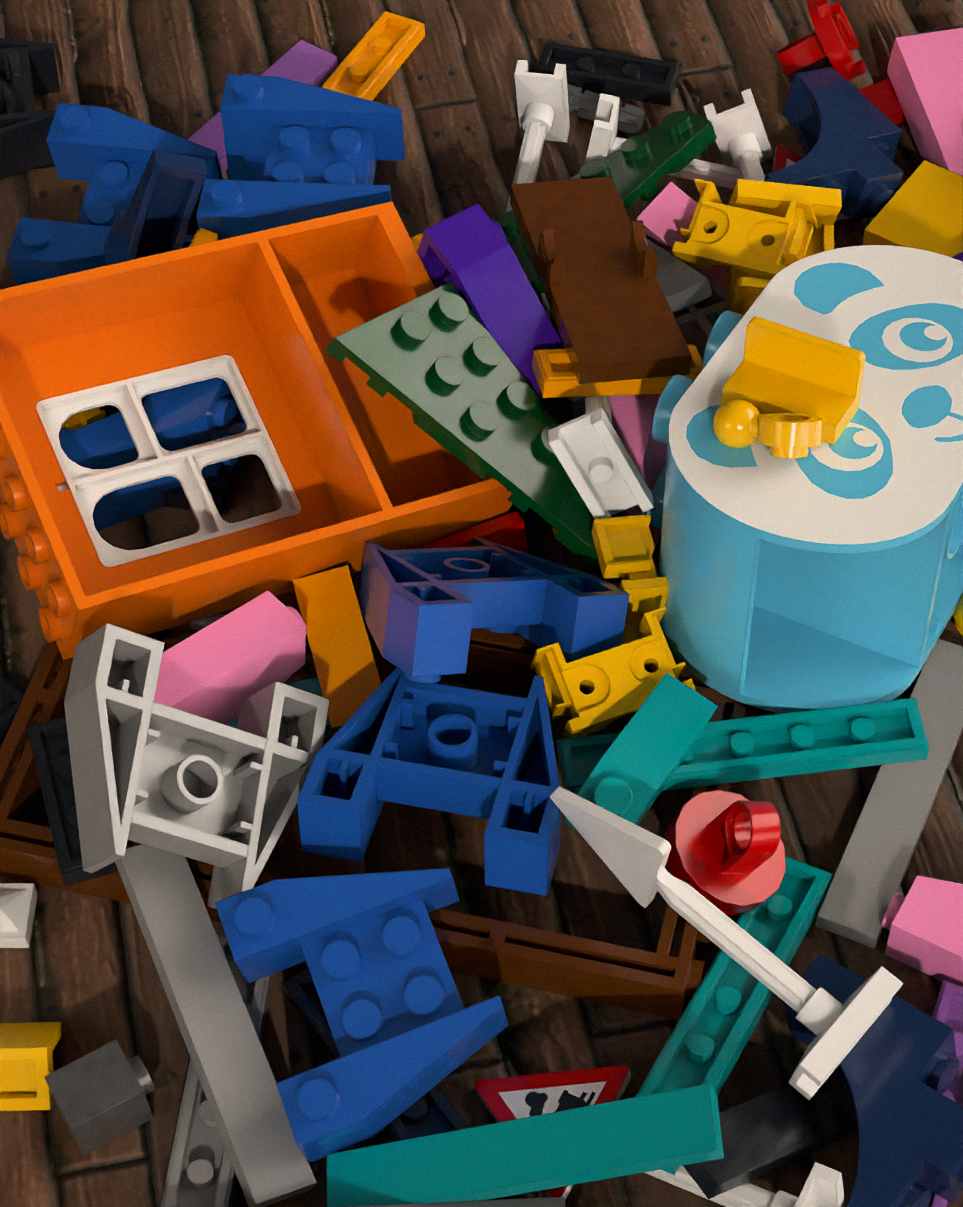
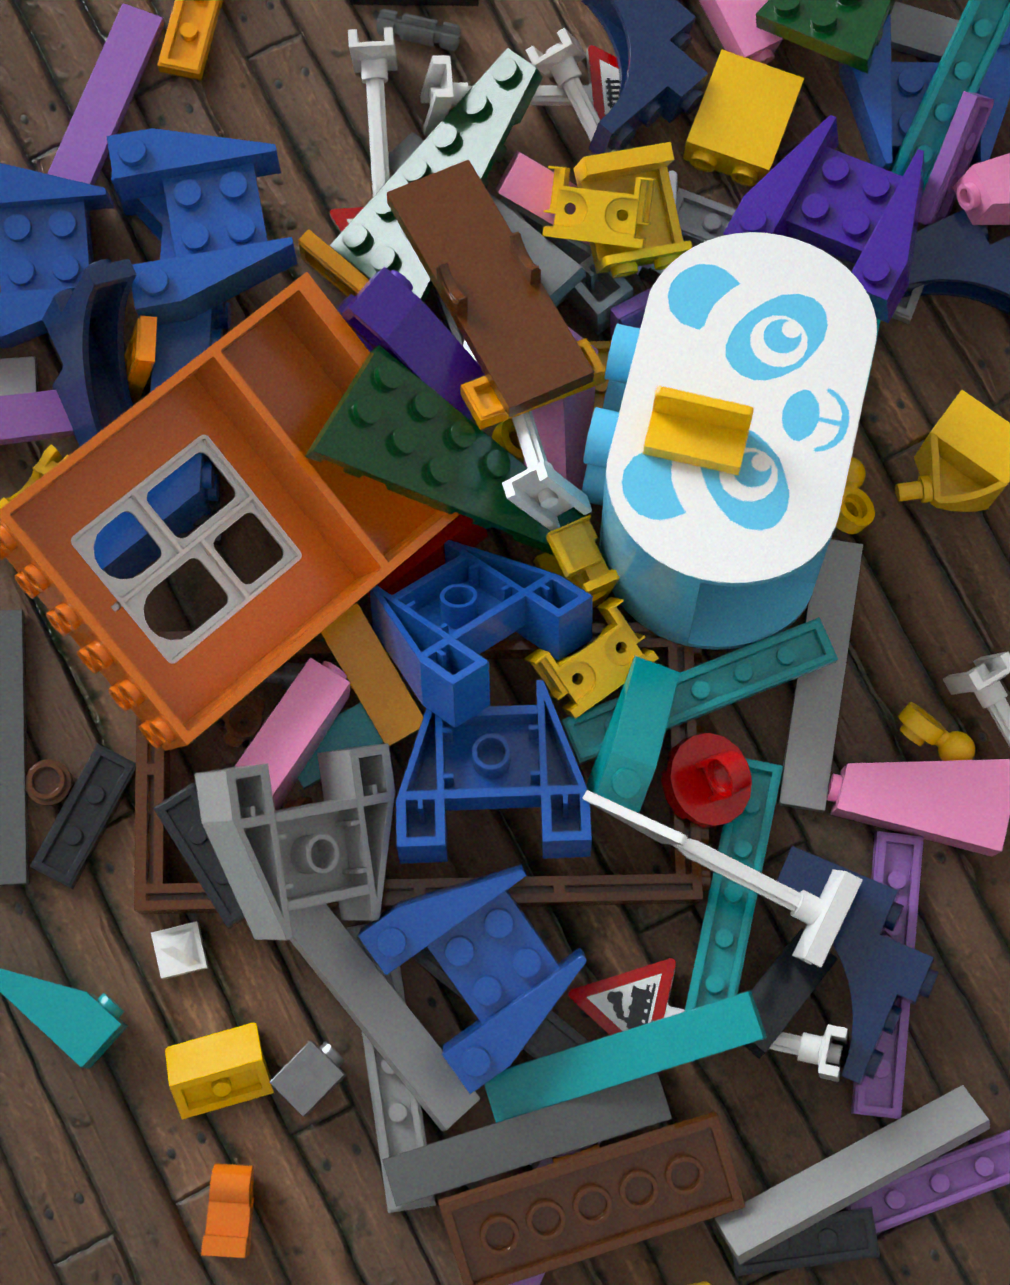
camera: 20 degrees left, 25 degrees up
yellow plate [713,399,822,458] -> none

